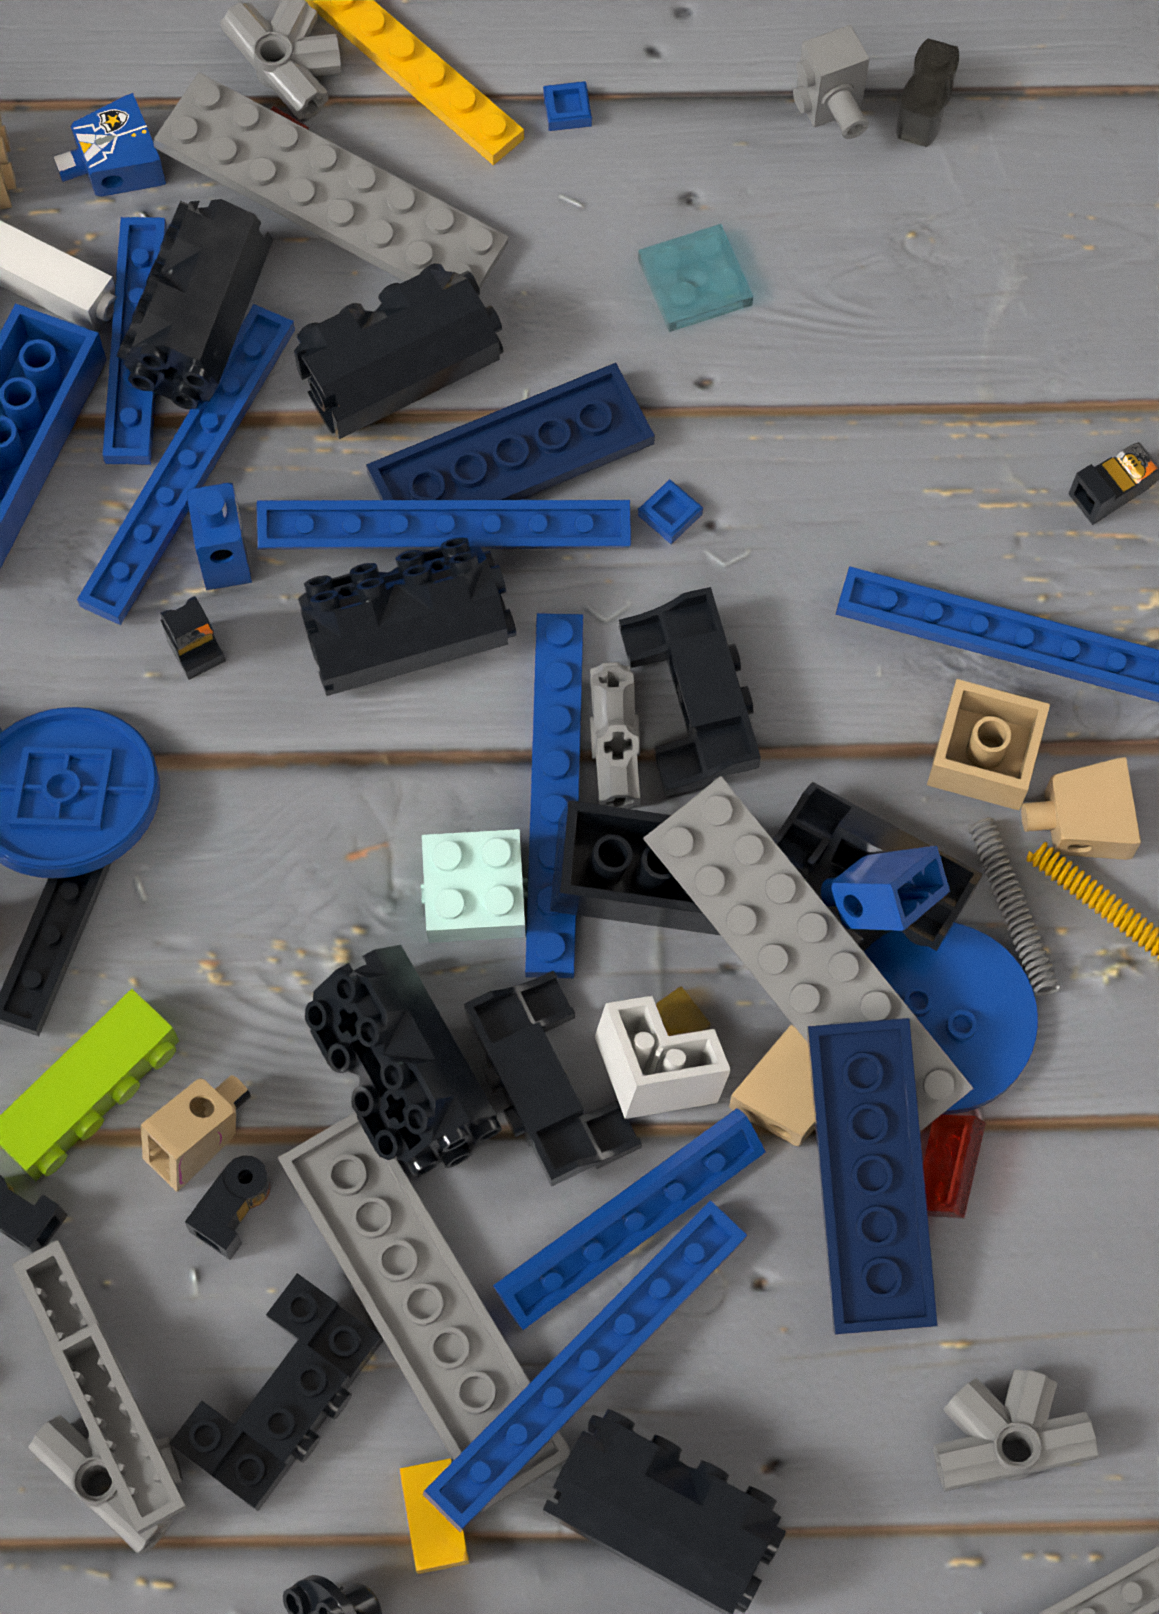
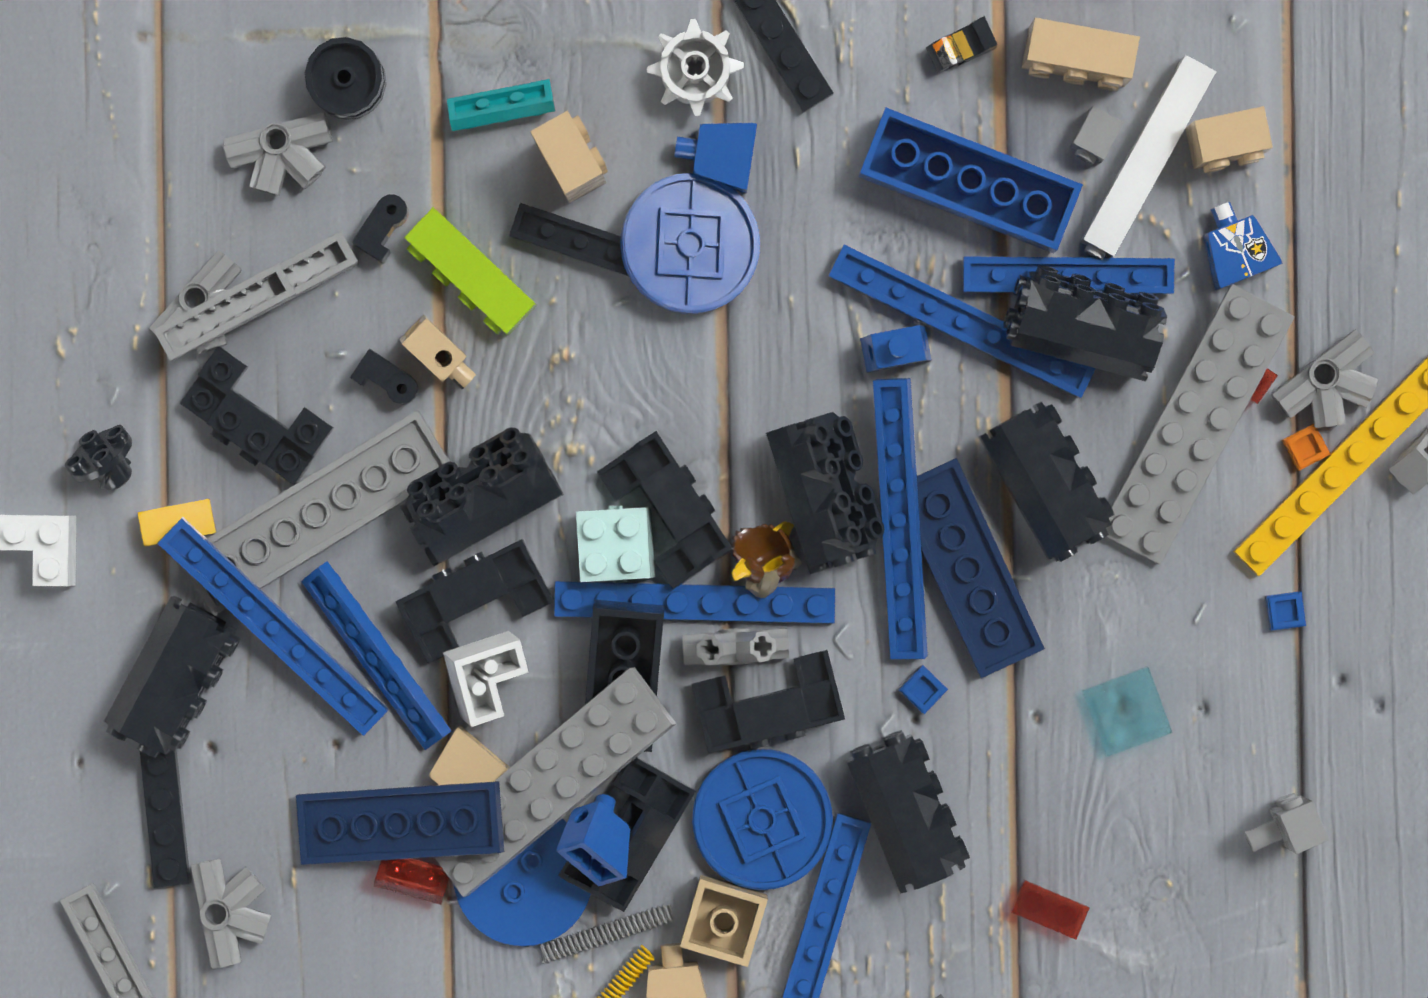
camera: 90 degrees right, 20 degrees up
black leg [160,596,226,680] -> none
clear yellow plate [656,986,711,1036] -> none
clear smoke brick [896,38,959,147] -> none
none -> black plate [139,750,191,888]
none -> black bracket [597,431,733,590]
none -> blue plate [692,749,833,890]
none -> reddish brown hair [732,521,802,598]
none -> black brick [846,730,970,894]
none -> clear red plate [1011,879,1090,940]
none -> orange tile [1282,424,1331,471]

